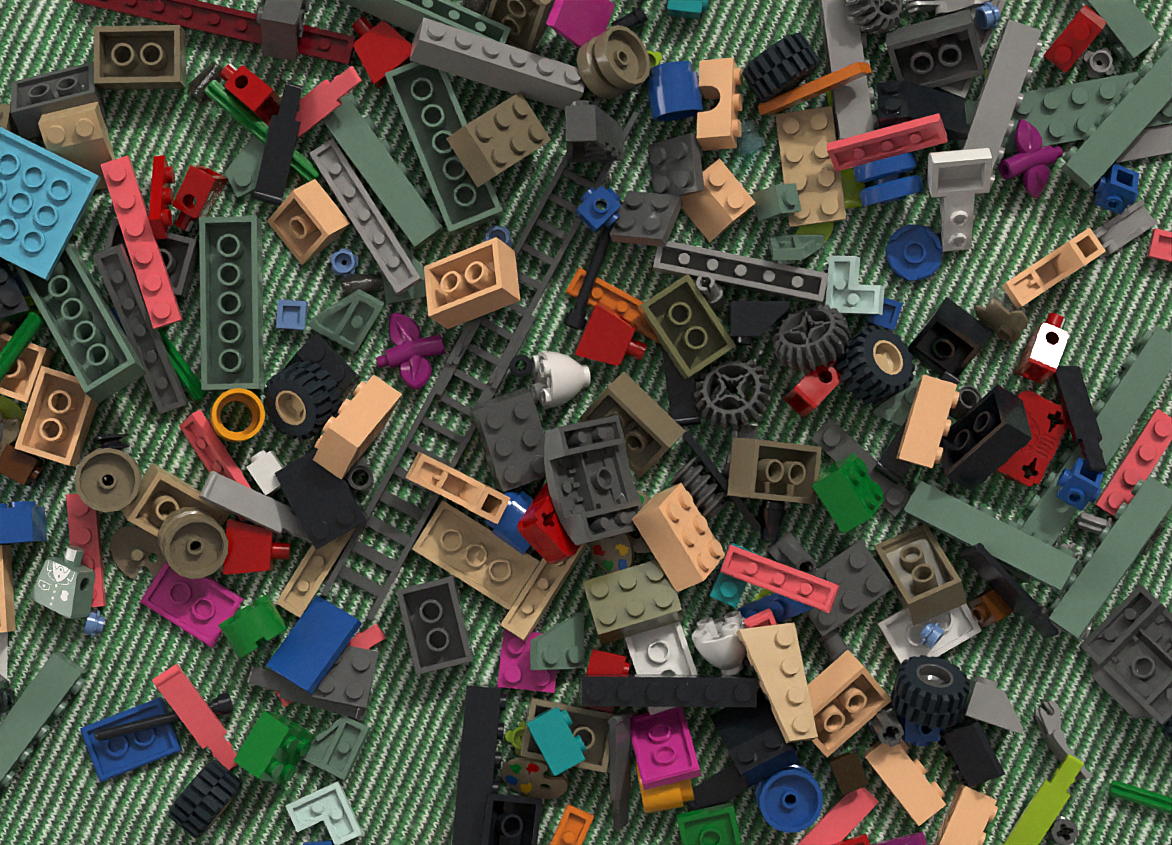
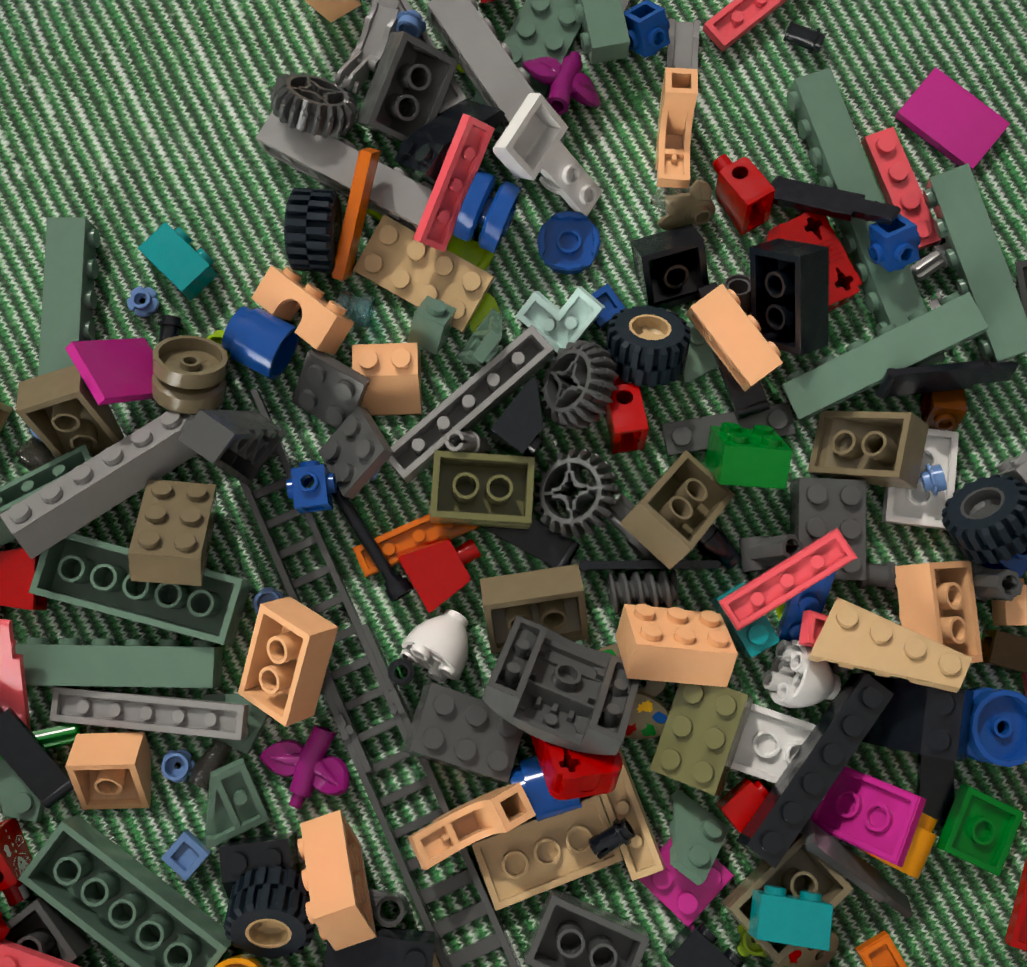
camera: 55 degrees left, 5 degrees down
none -> black pin [589,818,635,859]

